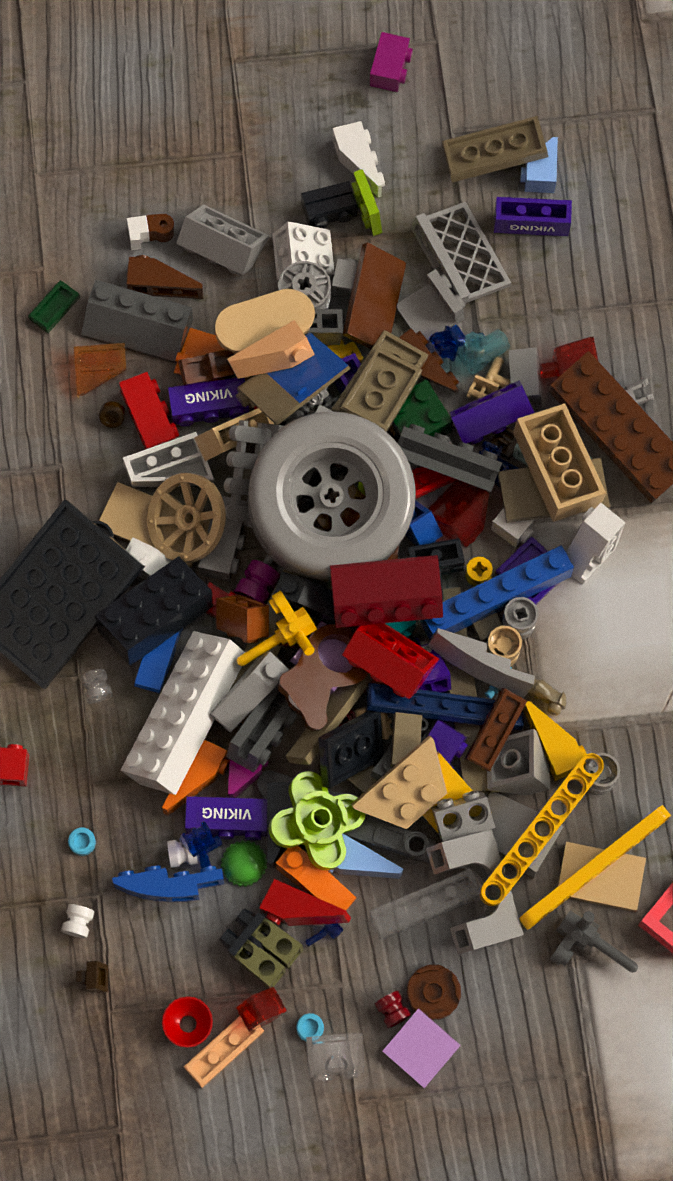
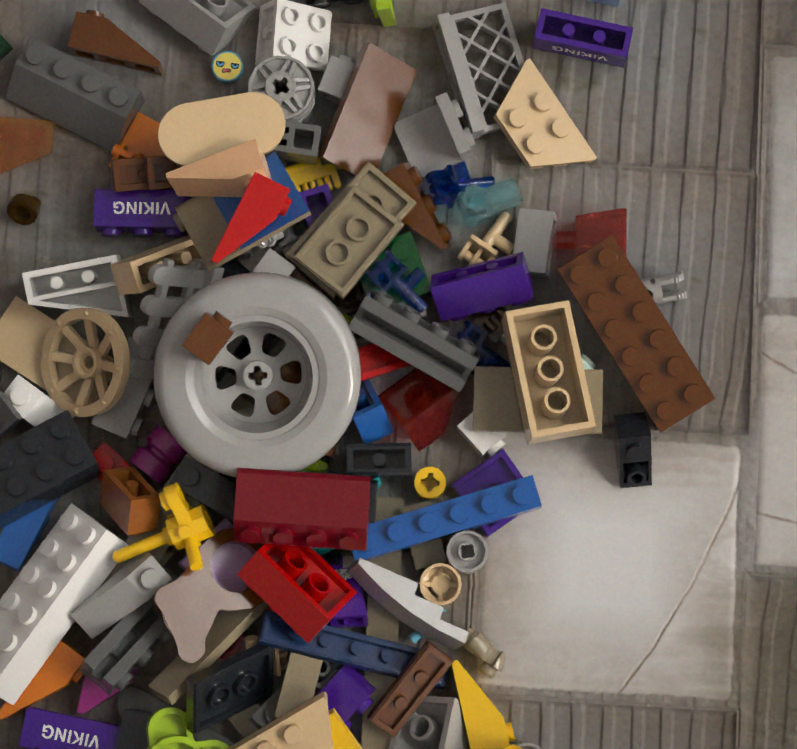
camera: 15 degrees right, 10 degrees up
red brick [119,372,179,450] -> none
white wedge [566,503,625,585] -> none
none -> reddish brown brick [182,311,235,365]
none -> red slope [210,172,292,265]
none -> tile [212,51,244,84]
none -> clear blue arm [365,250,427,313]
none -> tan wing [493,58,597,169]
none -> black slope [614,412,652,488]

